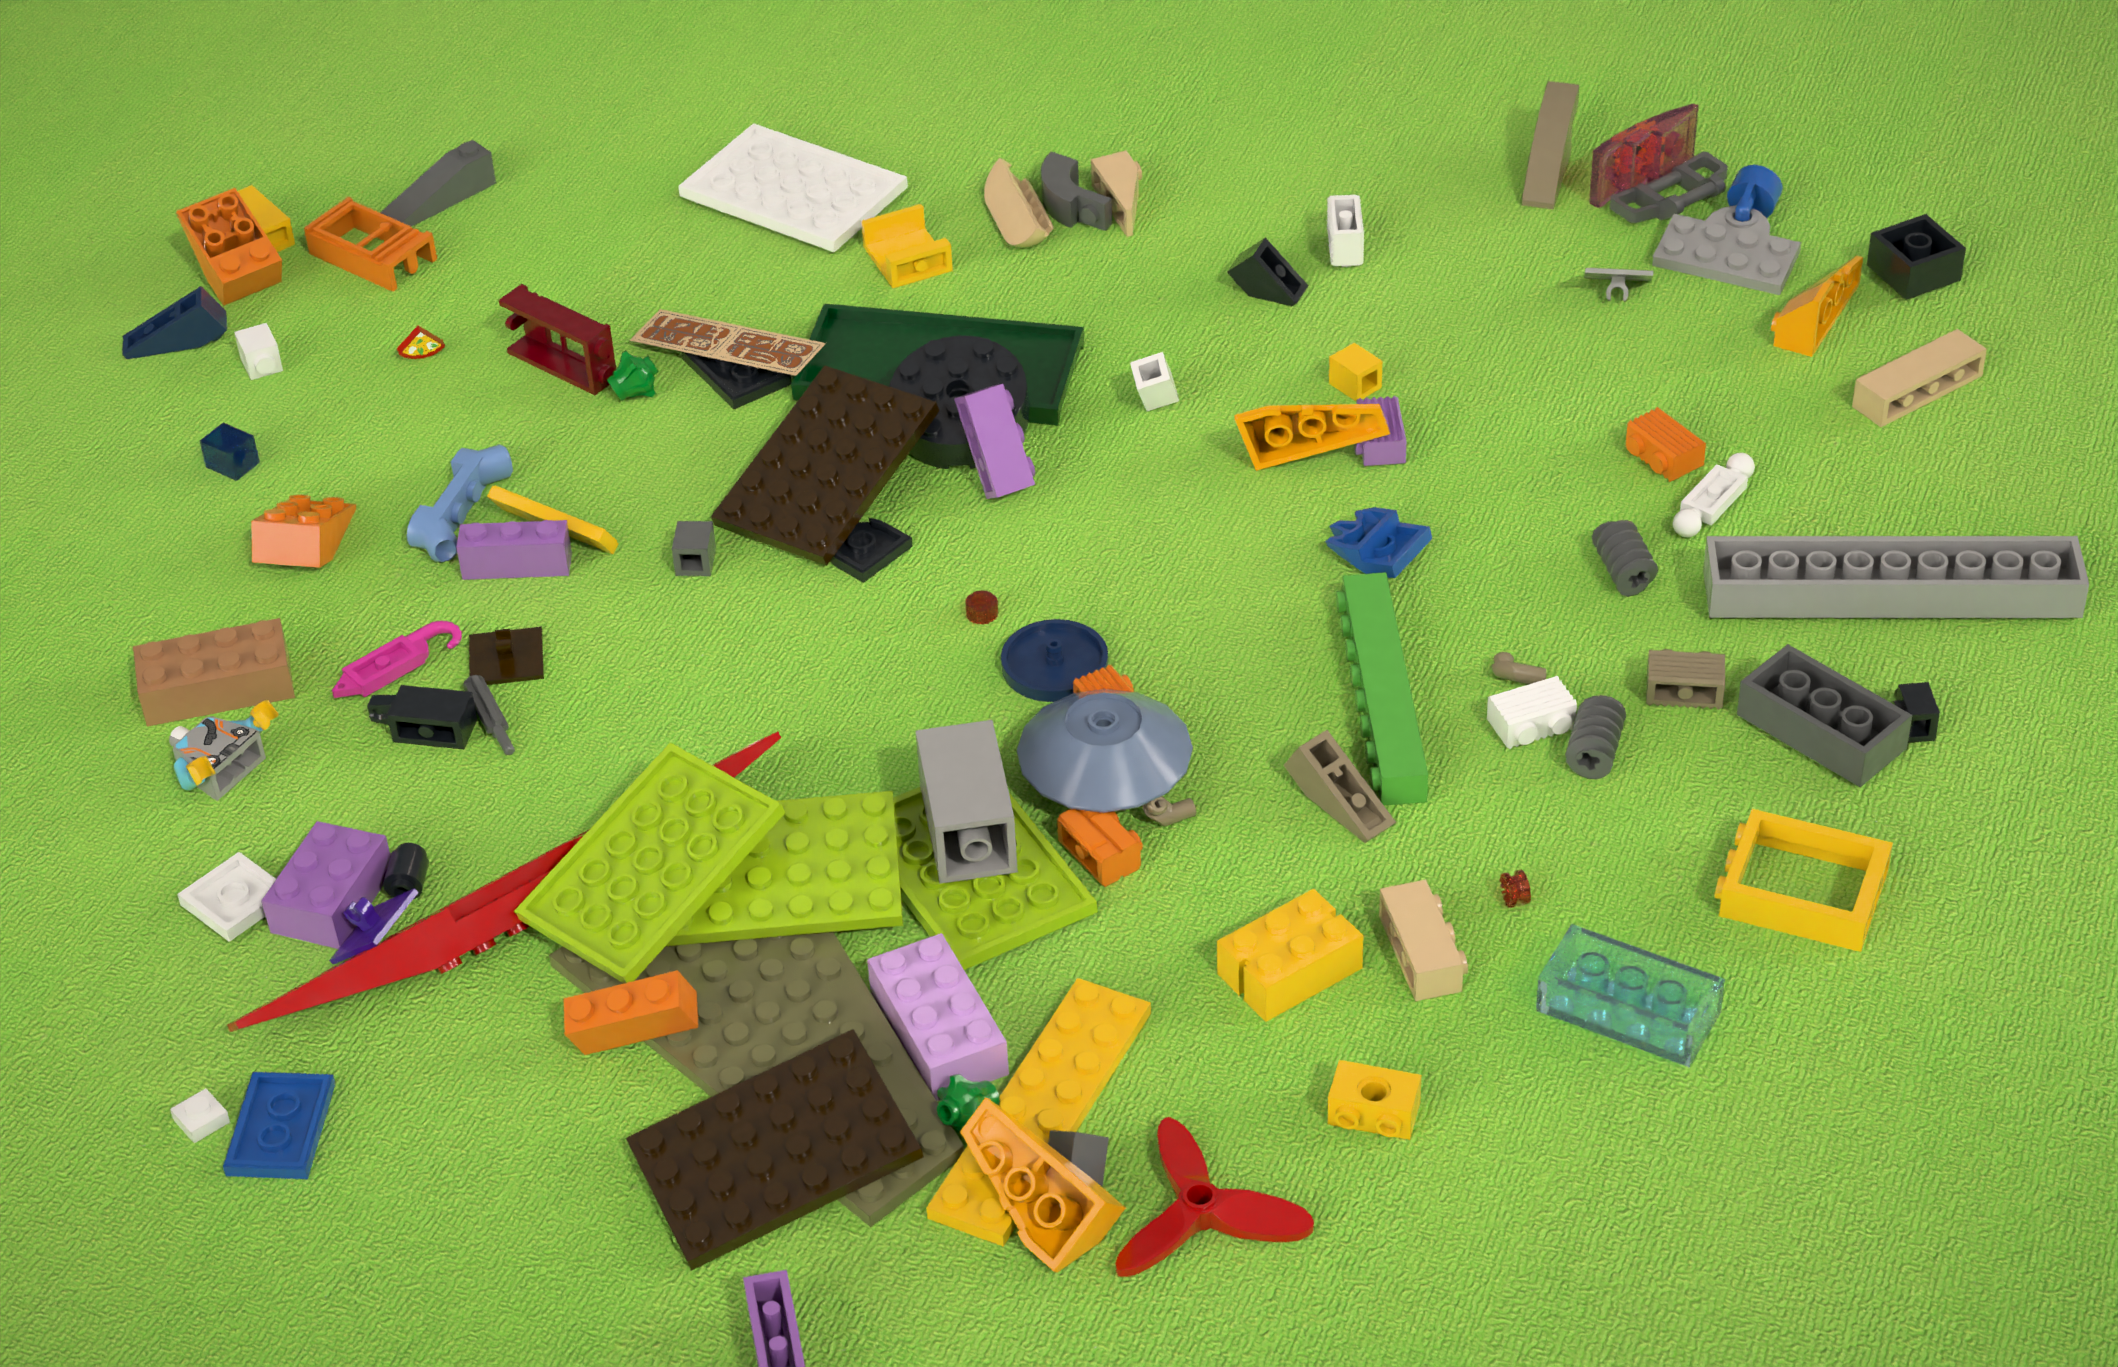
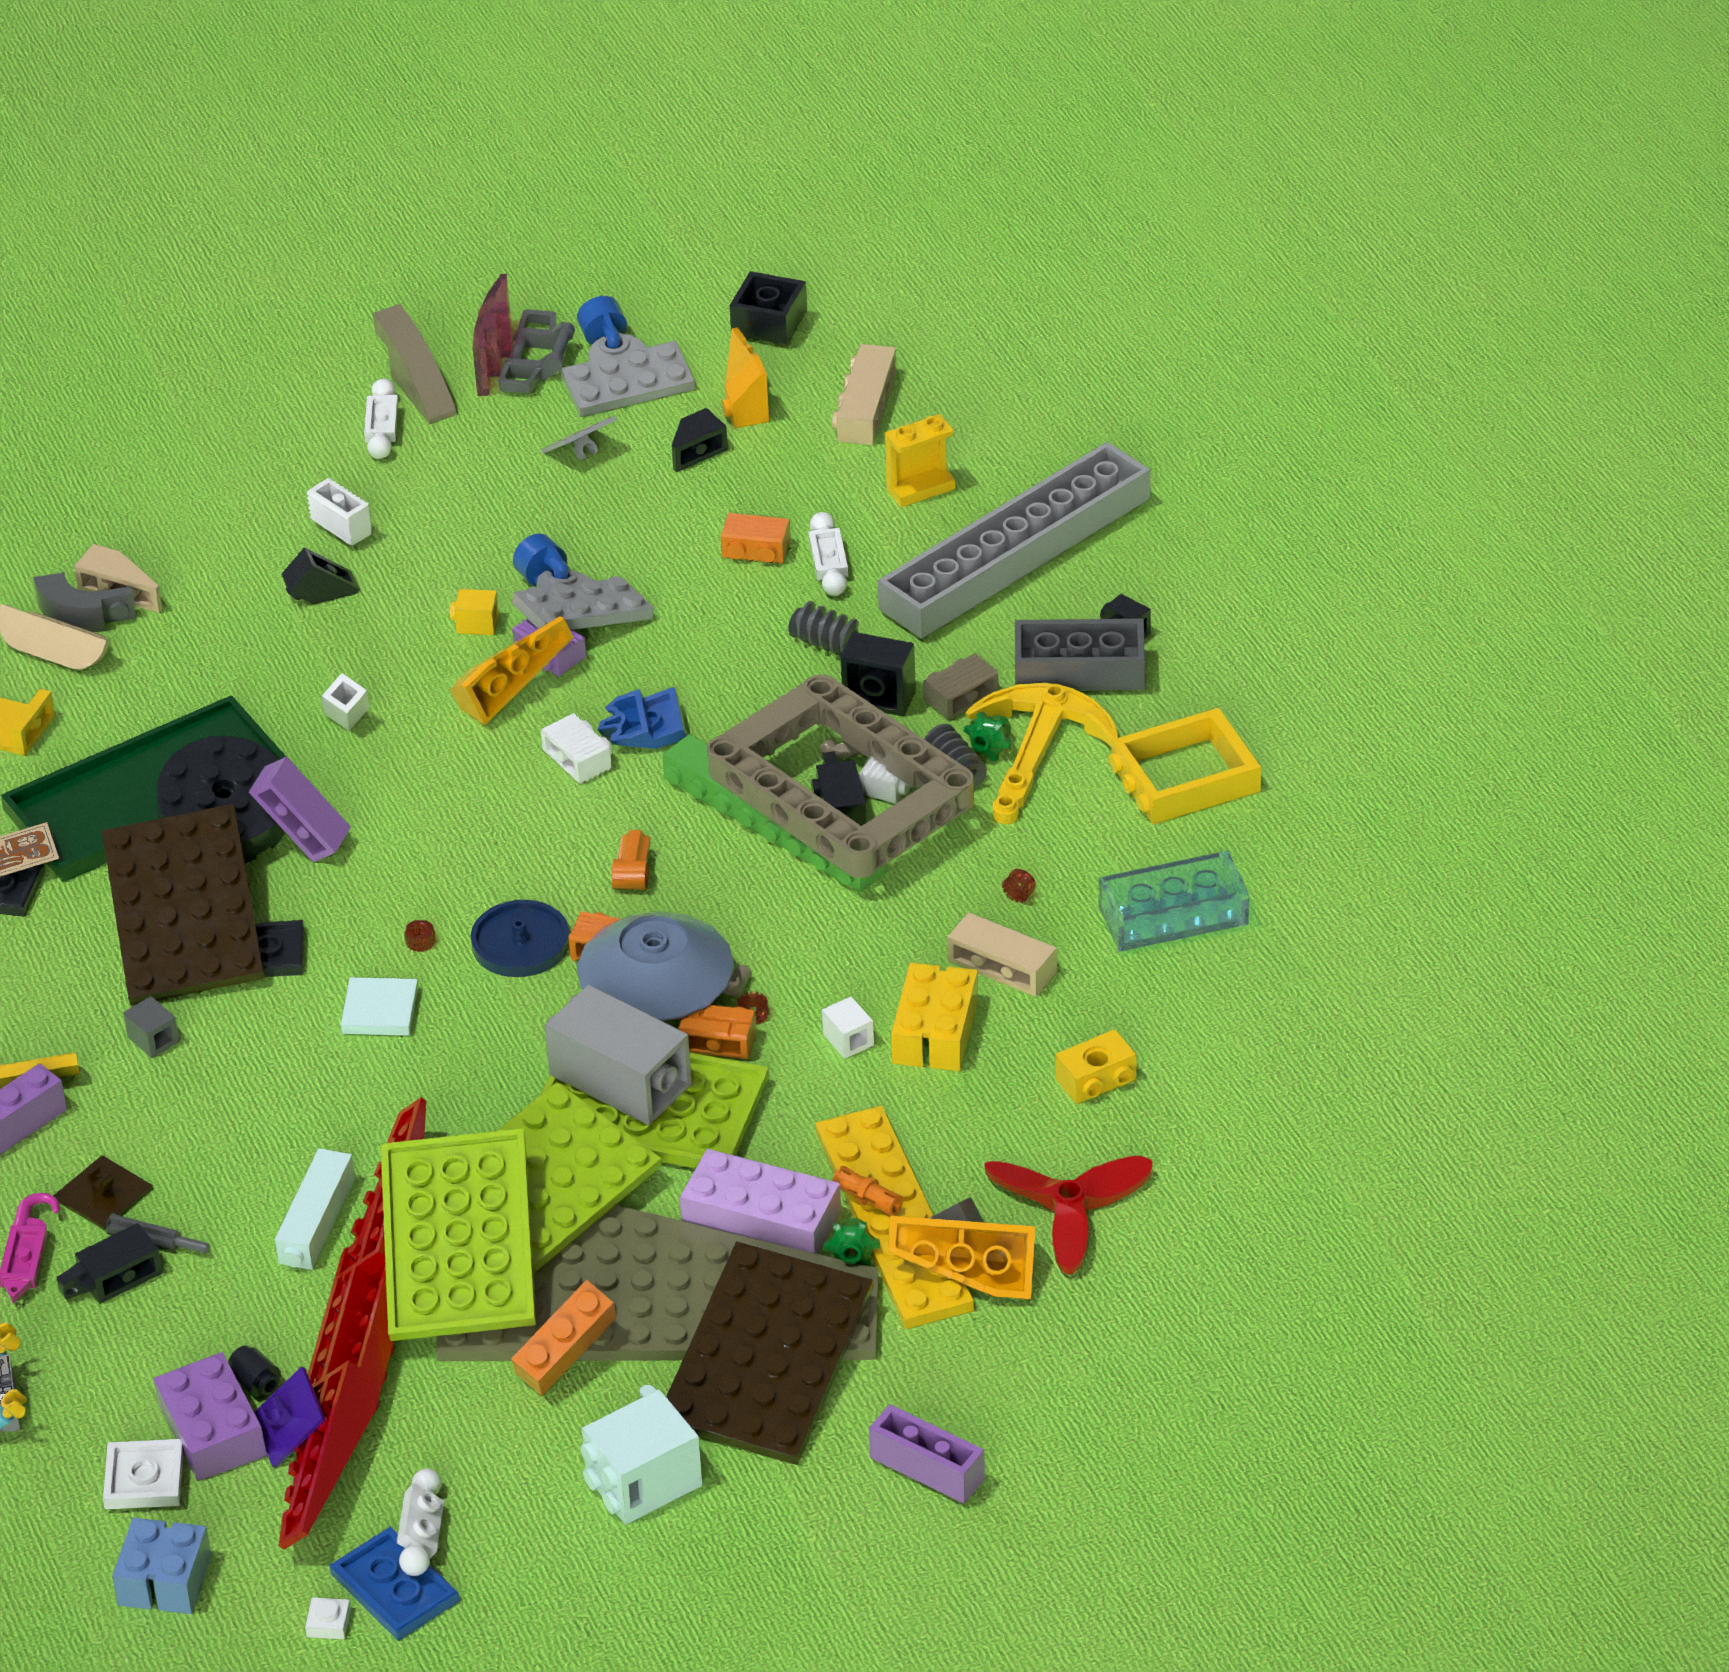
camera: 45 degrees left, 0 degrees up
dark tan slope [1284,730,1396,843] -> none
none -> medium blue piece [112,1518,212,1614]
none -> light aqua brick [275,1148,355,1270]
none -> light aqua tile [340,977,418,1036]
none -> white plate [364,379,398,459]
none -> white plate [397,1469,444,1576]
none -> light grey plate [512,533,654,630]
none -> white brick [541,713,612,784]
none -> light aqua container [580,1385,702,1525]
none -> orange piece [611,830,651,890]
none -> black slope [671,408,728,472]
none -> dark tan beam [707,674,974,878]
none -> clear red bush [737,991,769,1025]
none -> black hinge [811,751,866,826]
none -> white brick [822,997,874,1059]
none -> orange pin [832,1166,903,1216]
none -> black brick [840,632,916,717]
none -> yellow panel [885,414,956,508]
none -> green rock [963,712,1012,762]
none -> yellow piece [965,683,1118,824]

